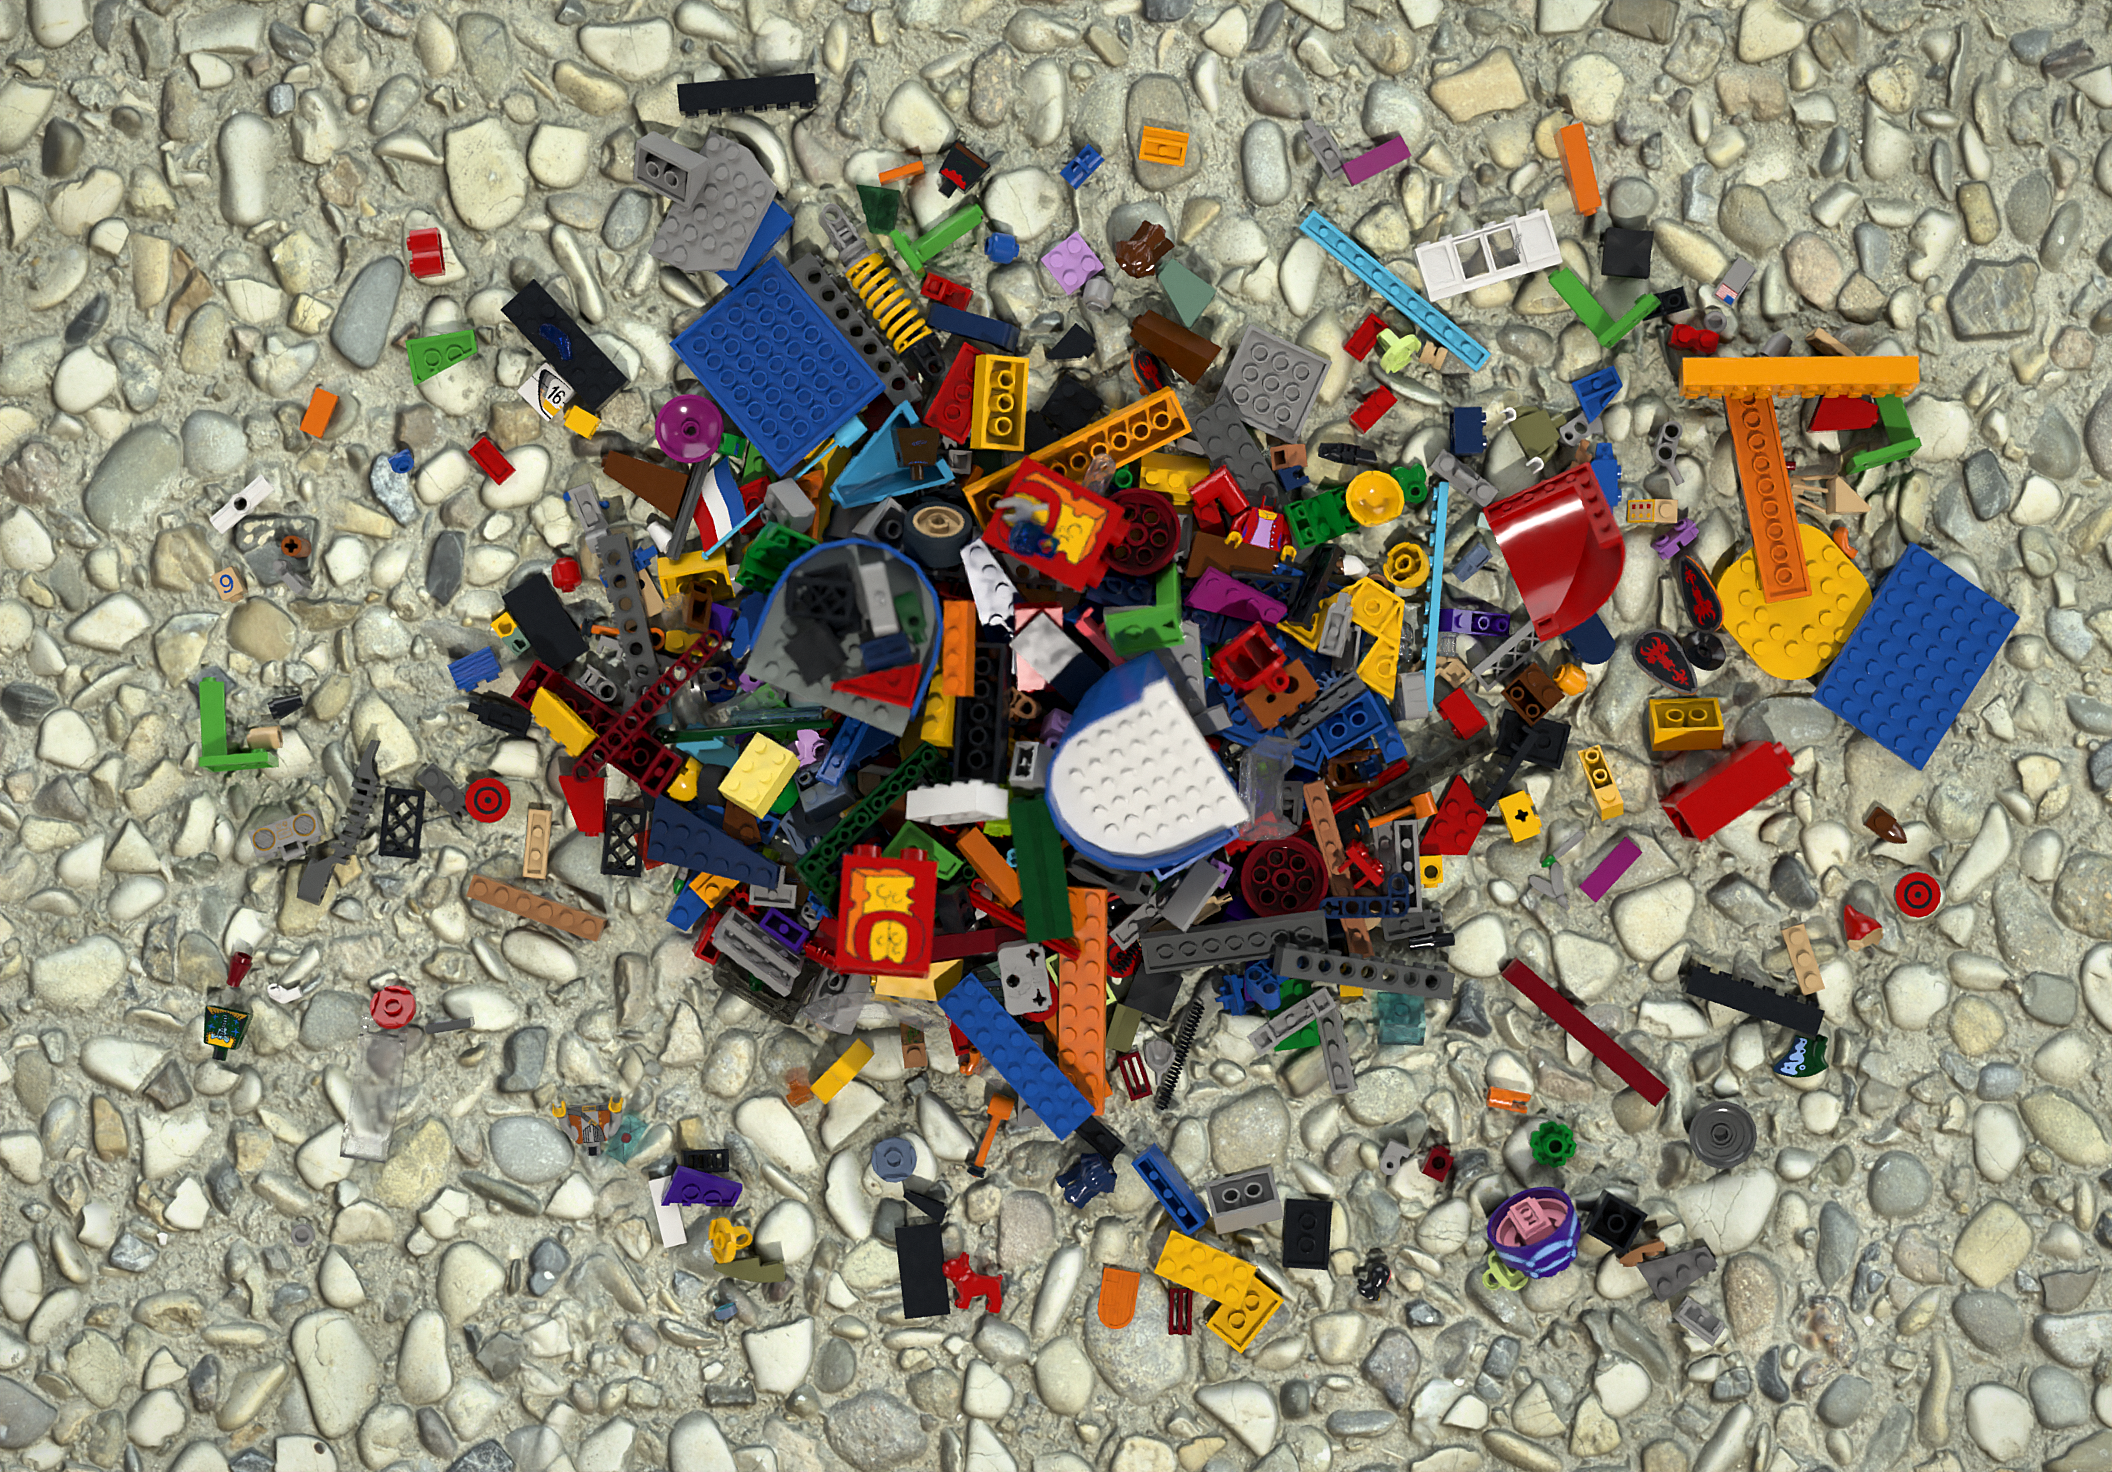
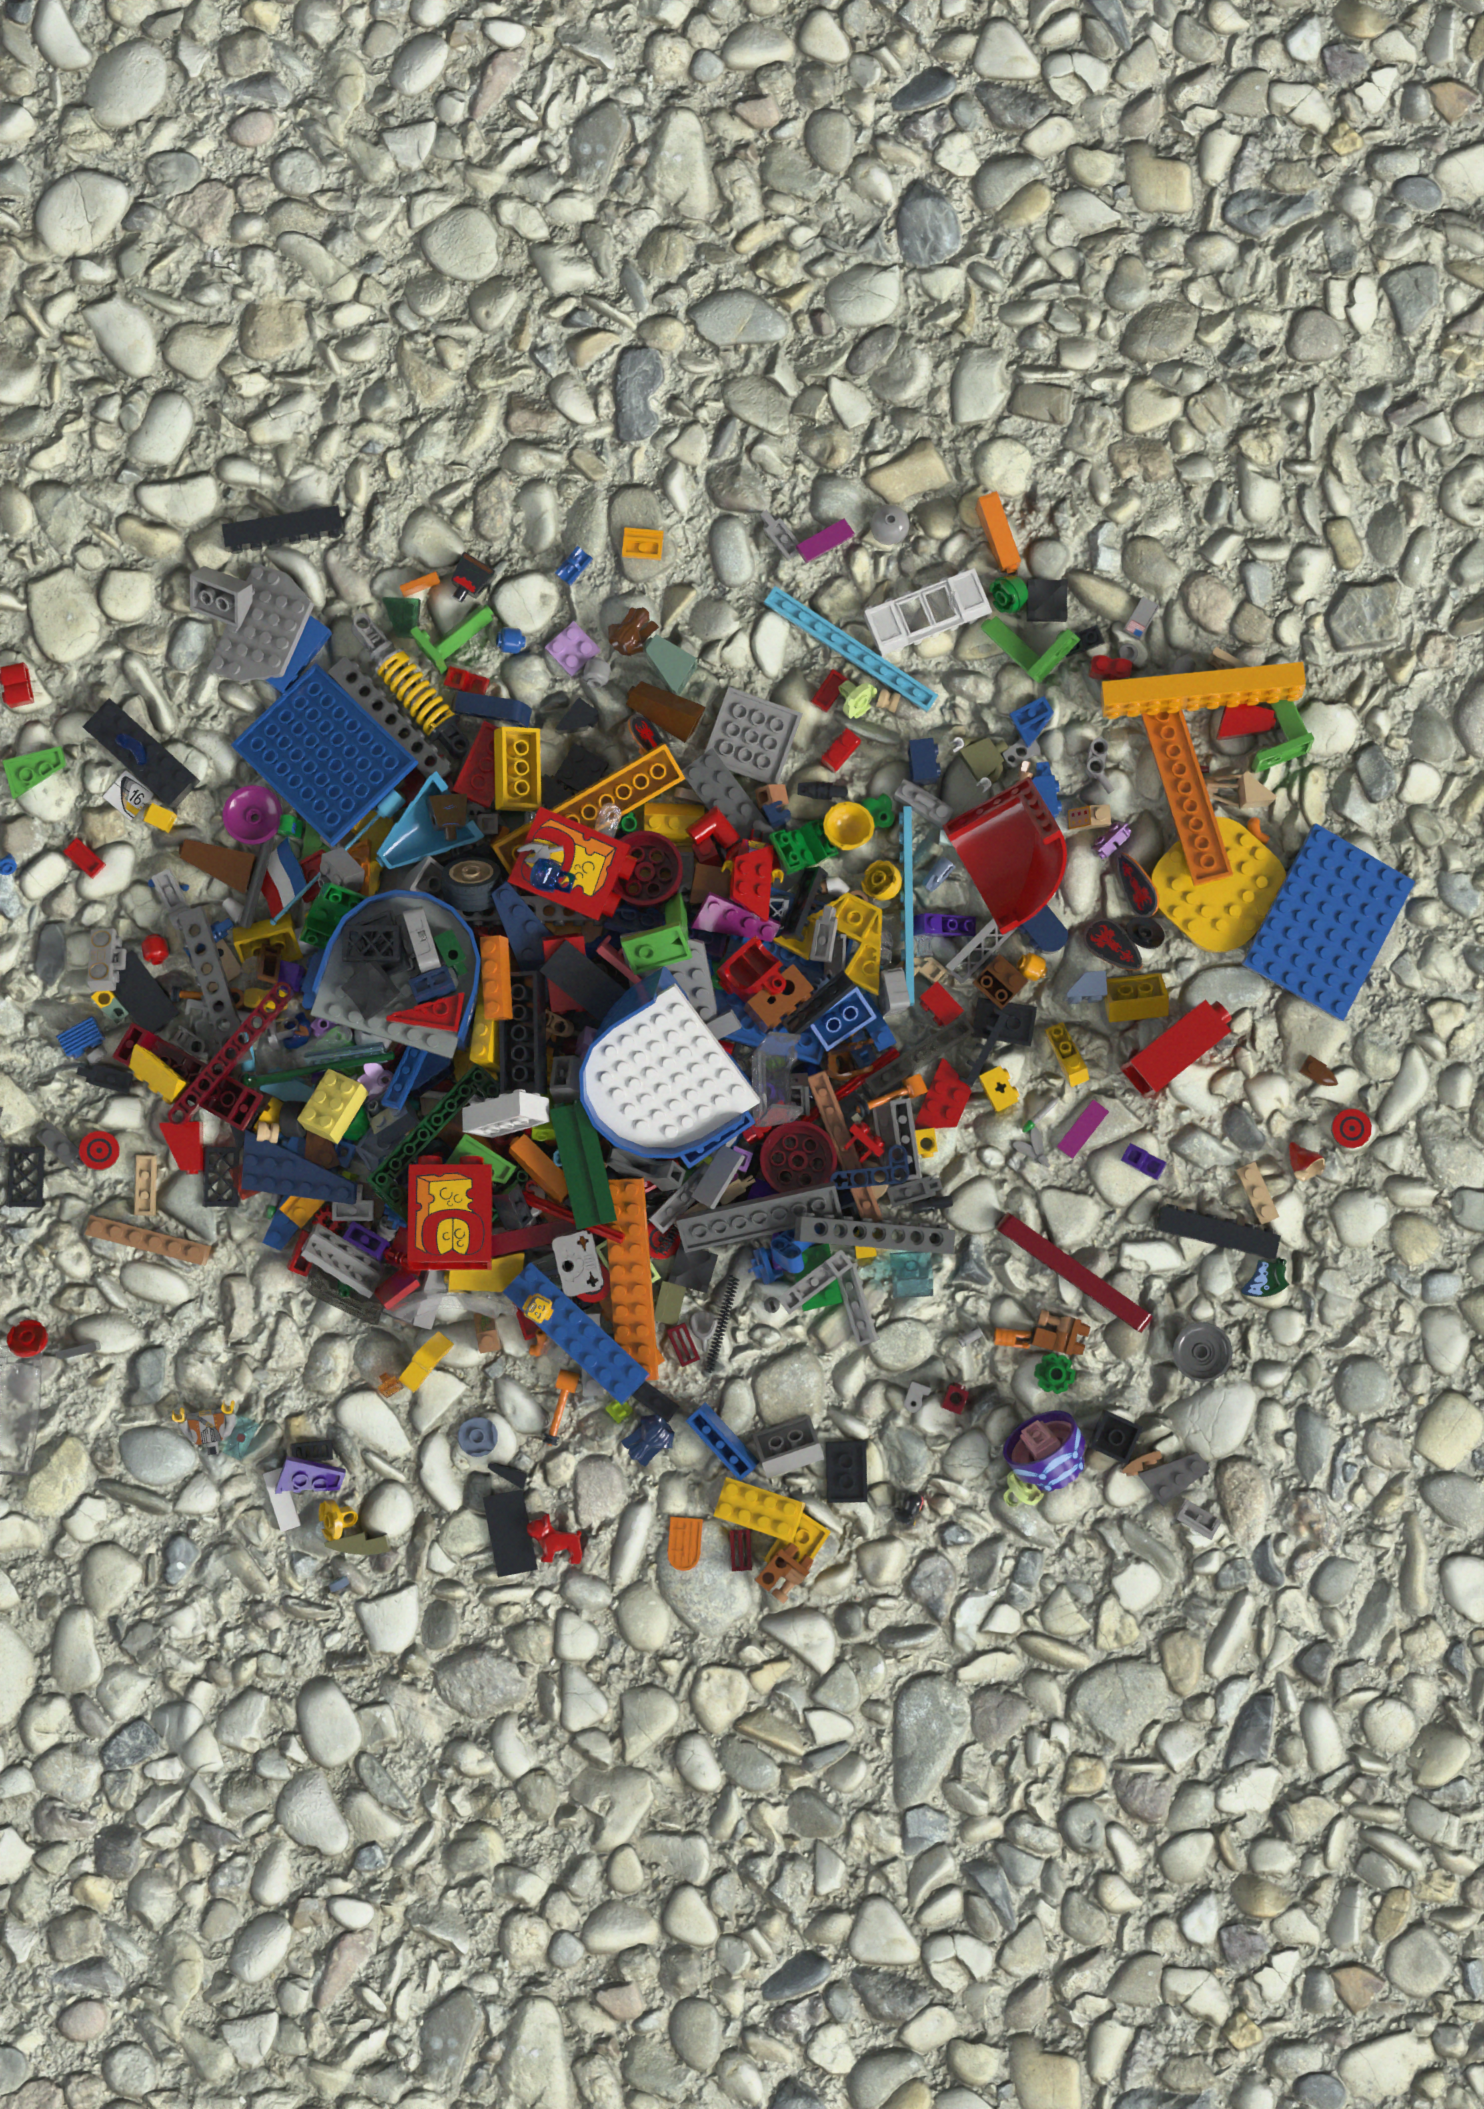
camera: 10 degrees left, 5 degrees down
none -> light grey piece [87,929,126,992]
none -> light grey tile [87,1046,107,1064]
none -> tan wheel [256,1121,279,1143]
none -> red tile [374,1266,420,1310]
none -> yellow head [522,1293,554,1324]
none -> lime tile [605,1399,634,1424]
none -> red wing [730,845,774,922]
none -> dark orange hips [754,1542,814,1604]
none -> dark grey hinge [764,1297,780,1313]
none -> light grey cylinder [870,504,910,546]
none -> light grey pin [956,1325,984,1348]
none -> green cone [989,575,1028,614]
none -> dark orange hips [1031,1309,1091,1355]
none -> sand blue slope [1062,971,1107,1004]
none -> dark purple slope [1121,1143,1167,1181]

